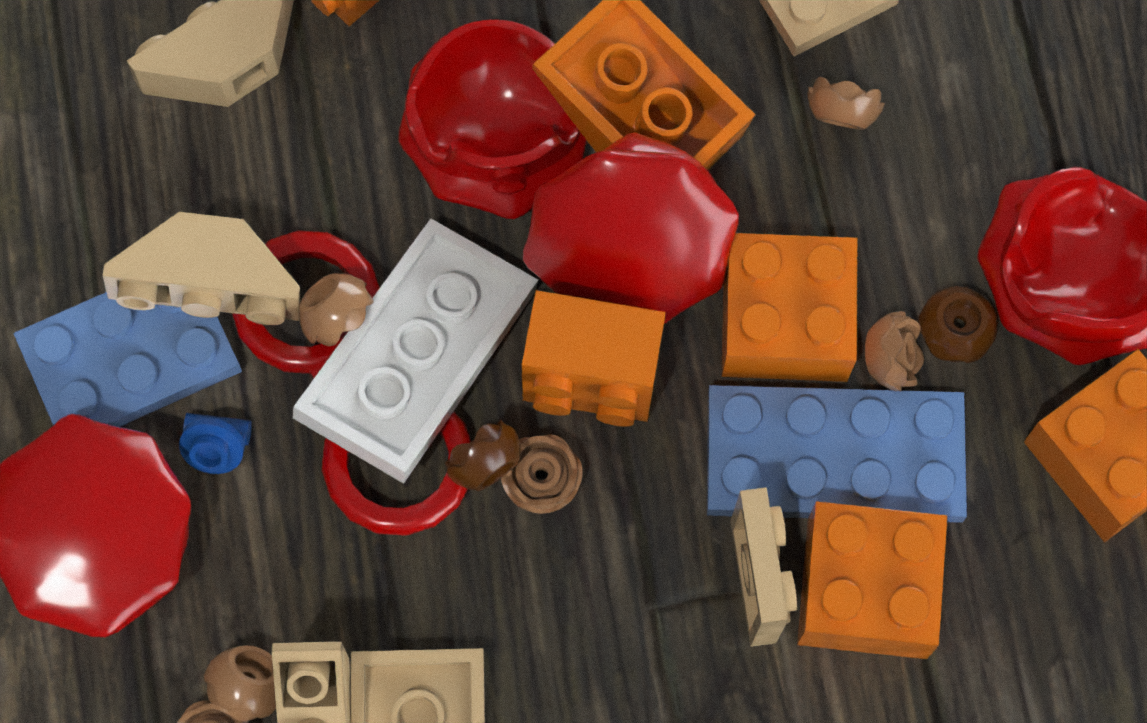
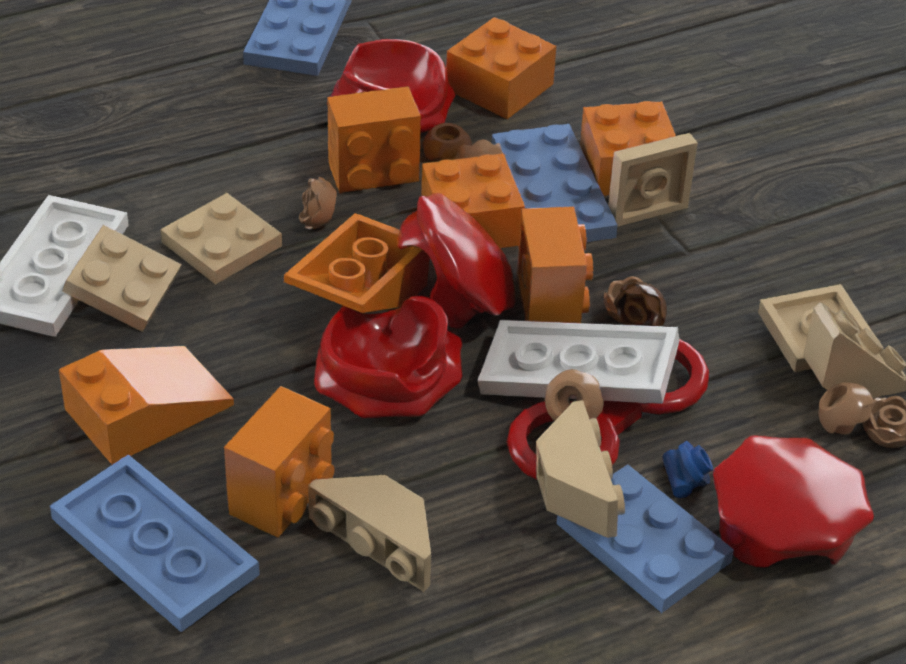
camera: 105 degrees left, 30 degrees down
none -> orange brick [327,87,421,193]

